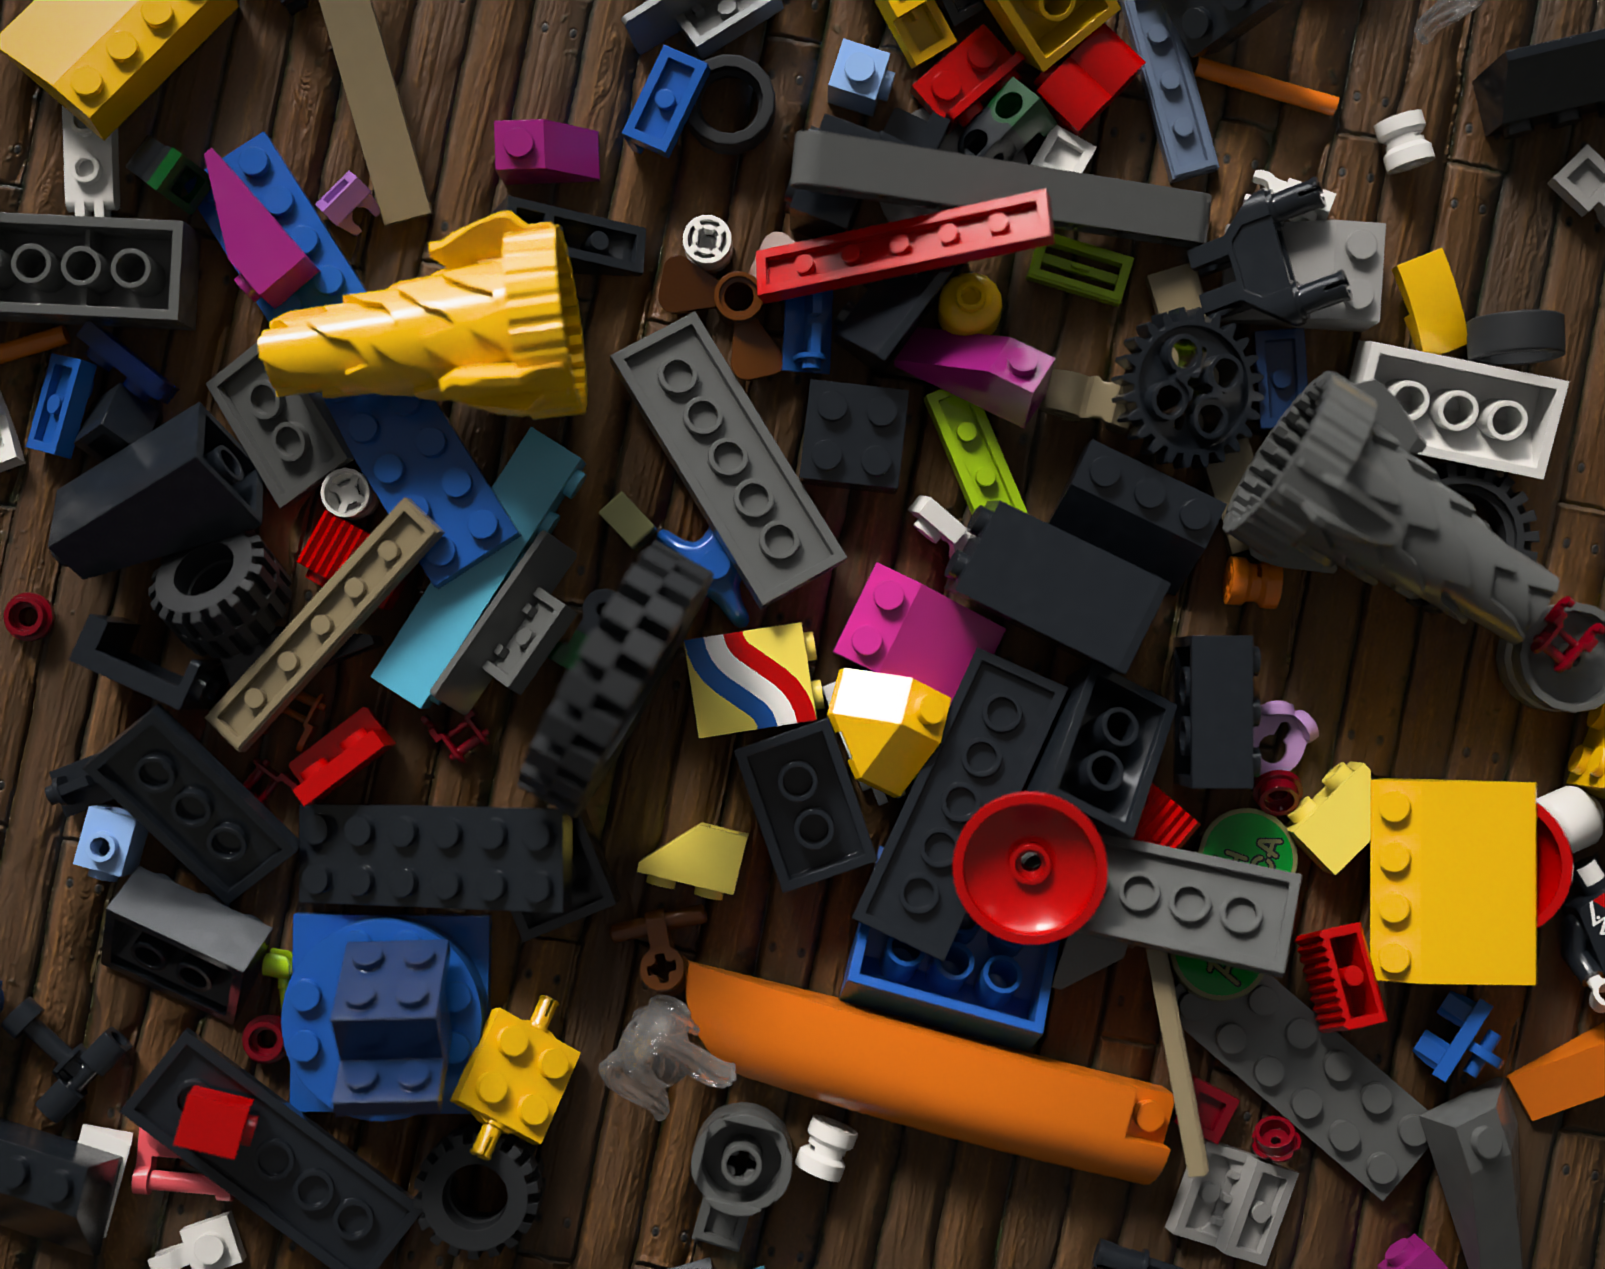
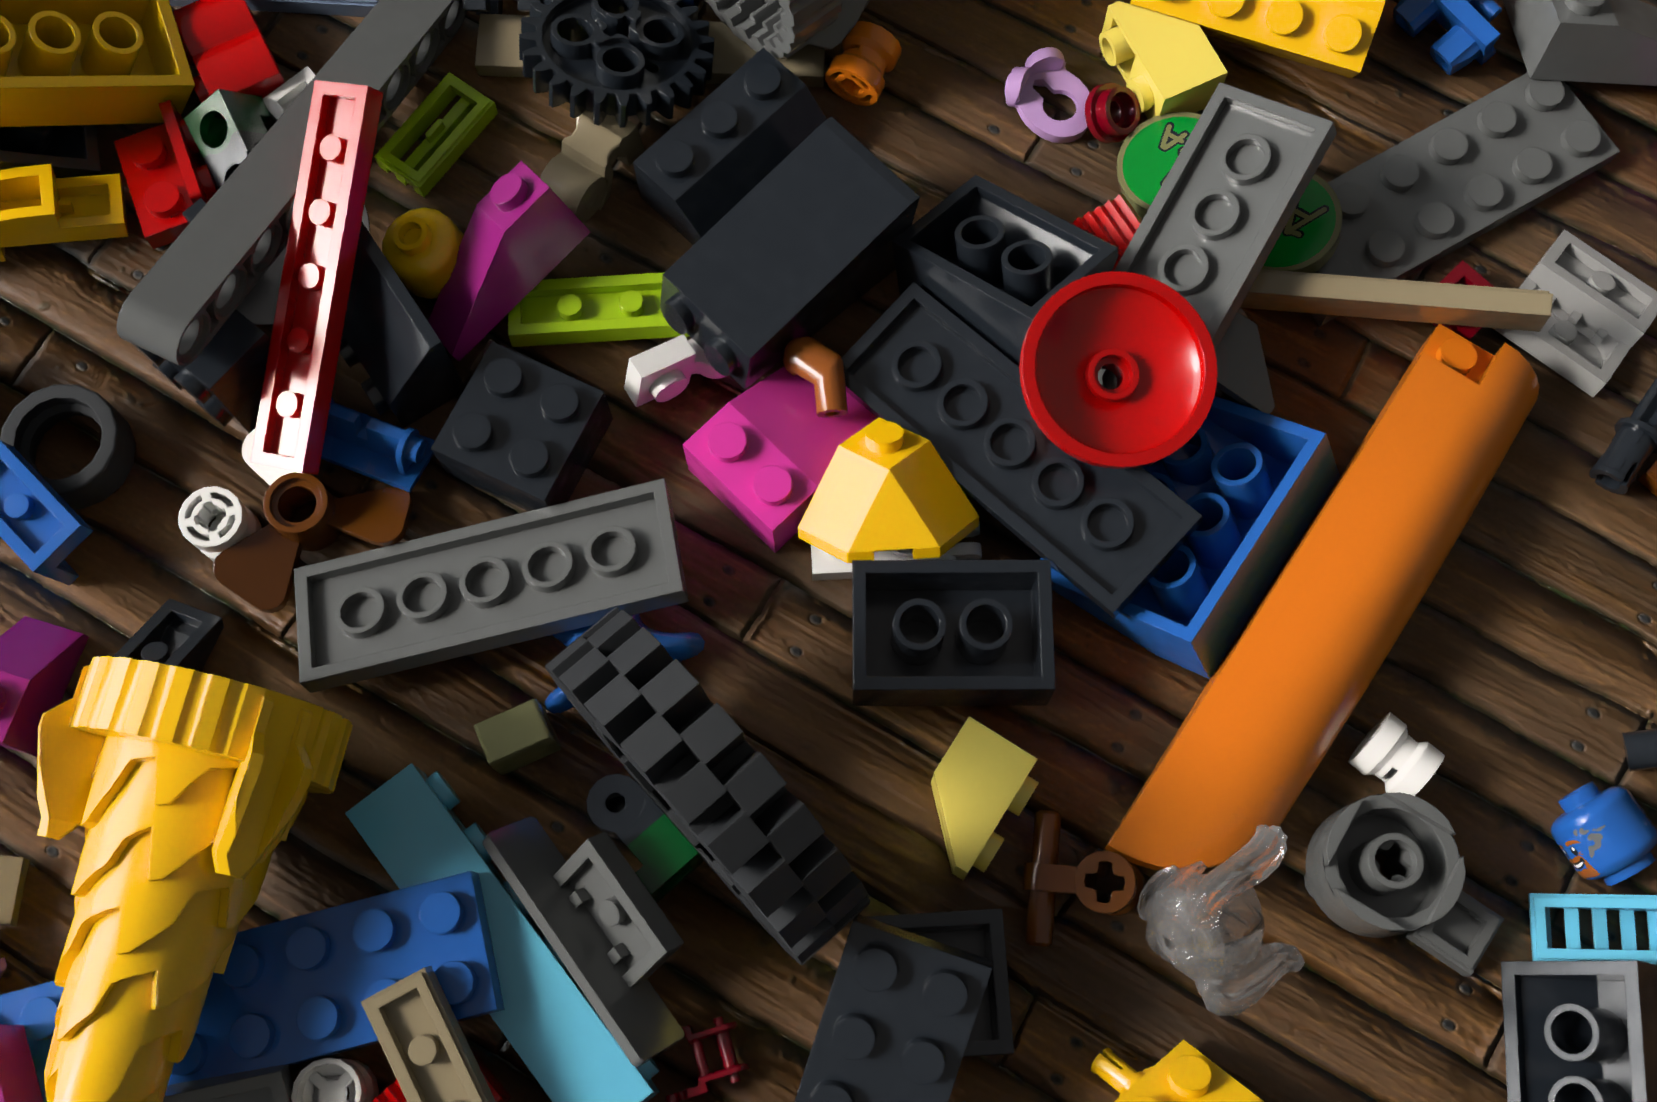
camera: 70 degrees left, 15 degrees down
panel [684,622,825,738] -> none
light blue brick [827,38,896,117] -> none
black brick [1173,635,1261,789] -> none
dark red plate [1252,1116,1301,1163] -> none
red brick [1294,922,1388,1034] -> none
none -> dark orange arm [783,336,848,418]

